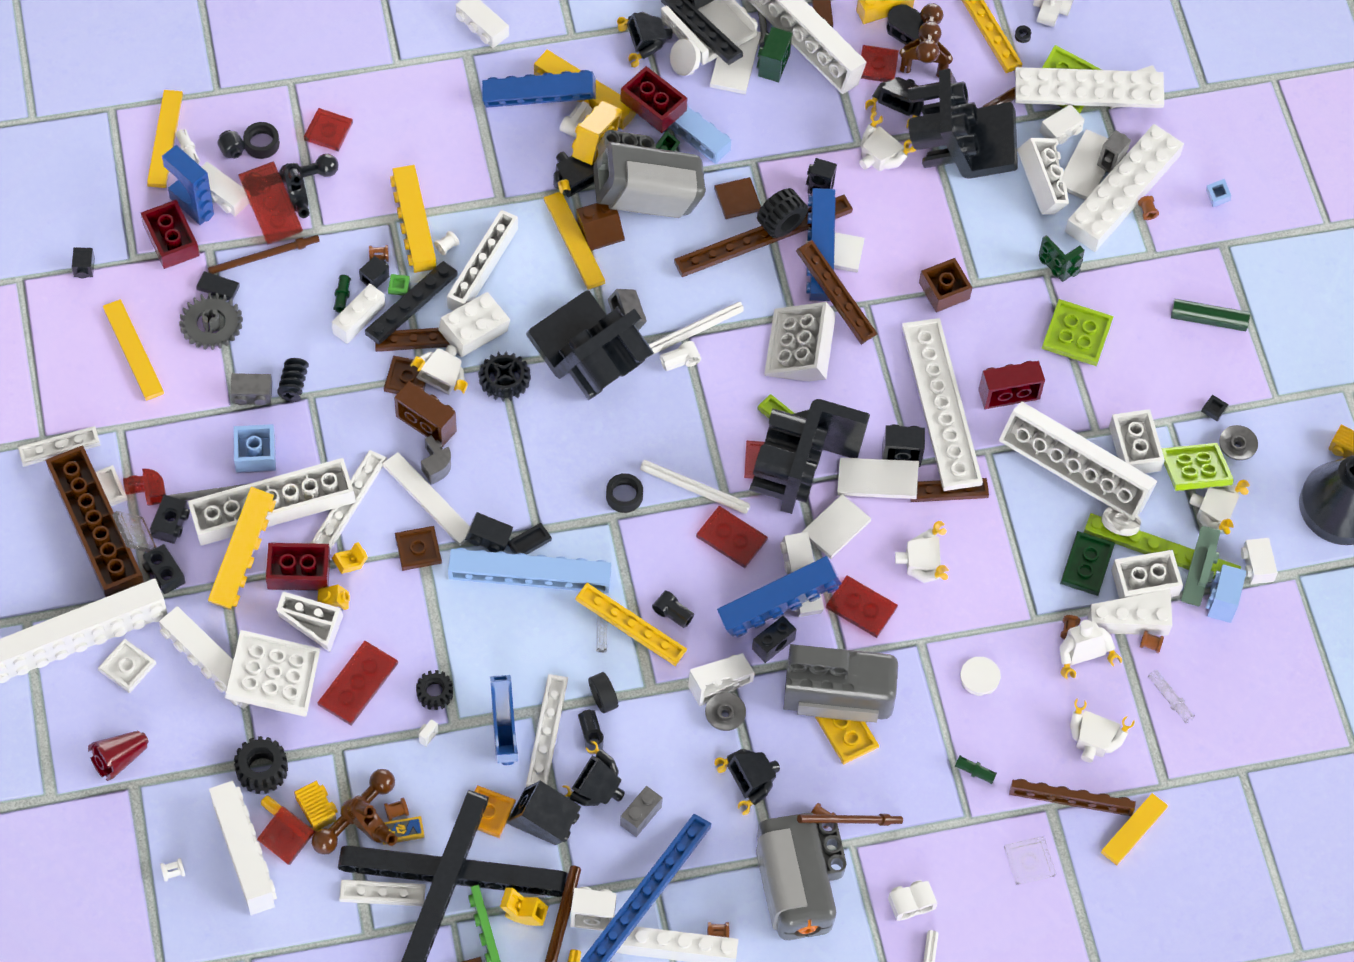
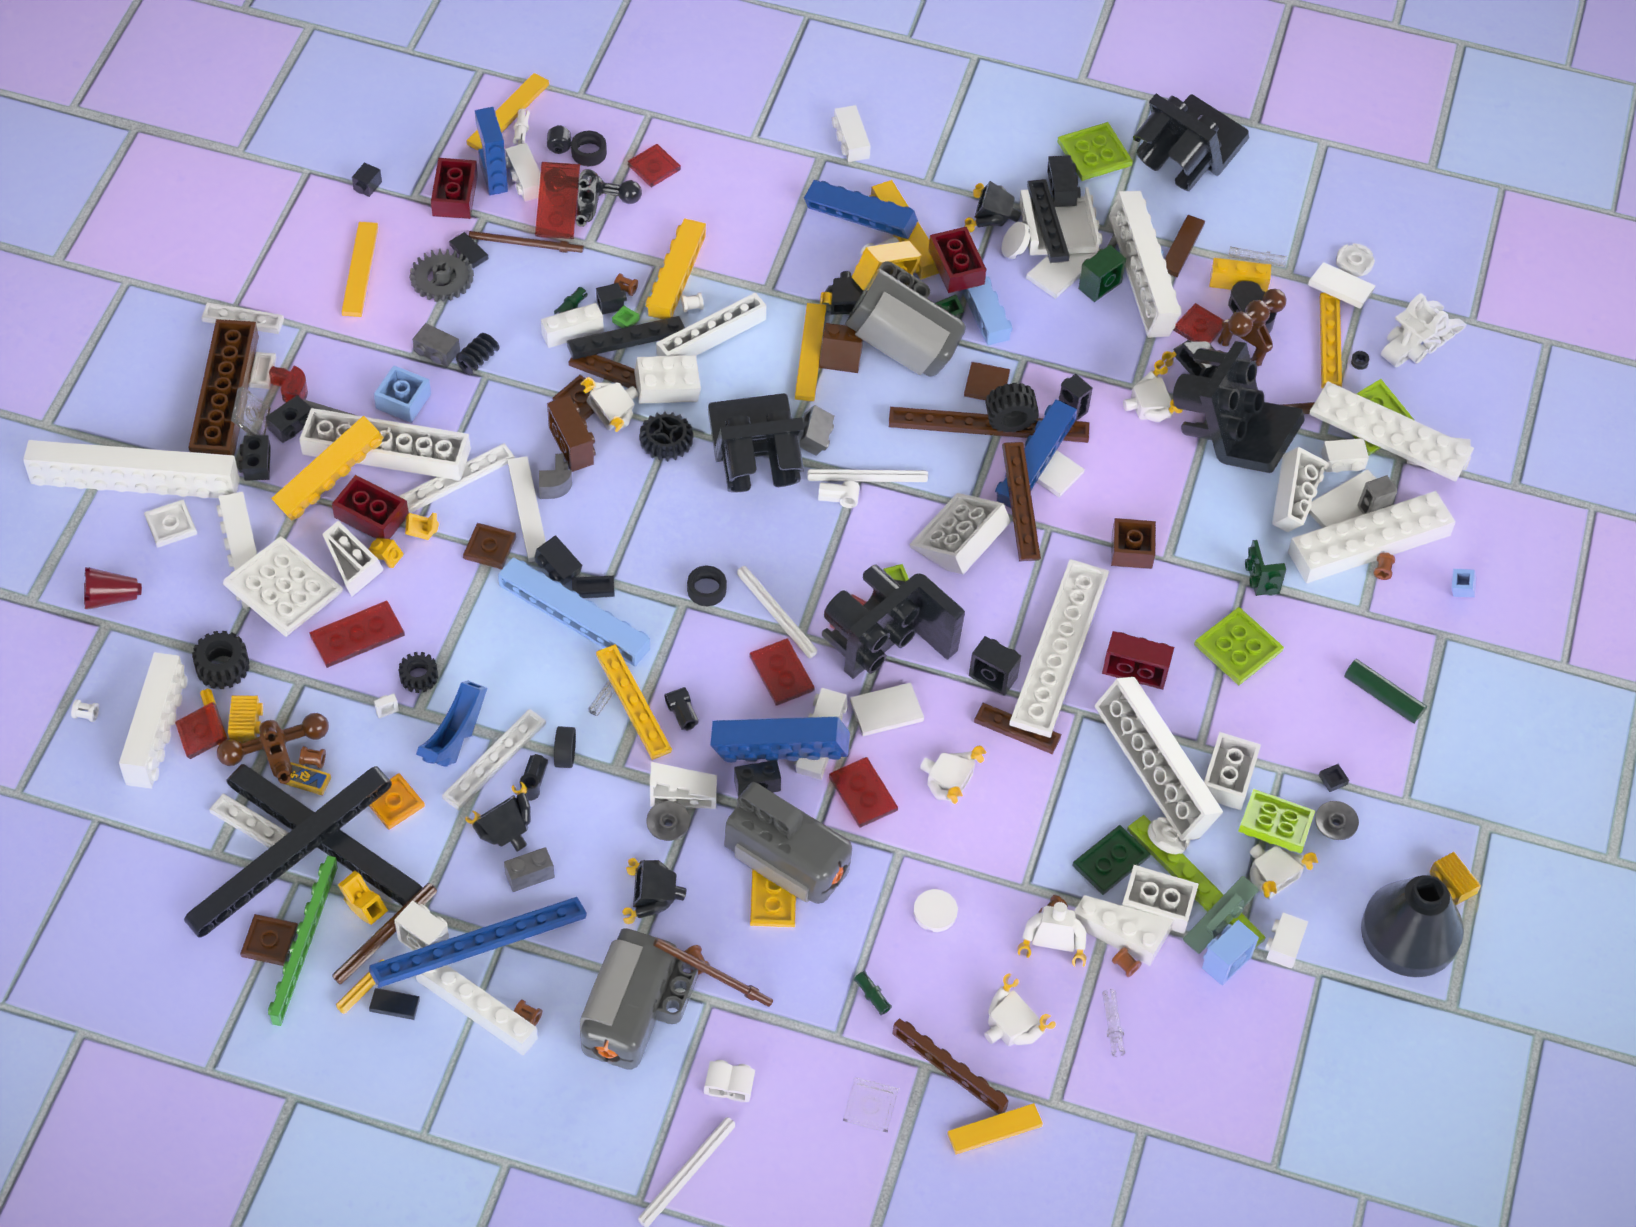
camera: 30 degrees right, 5 degrees down
black slope [507,780,581,845] -> none
white tile [837,458,919,499] -> none

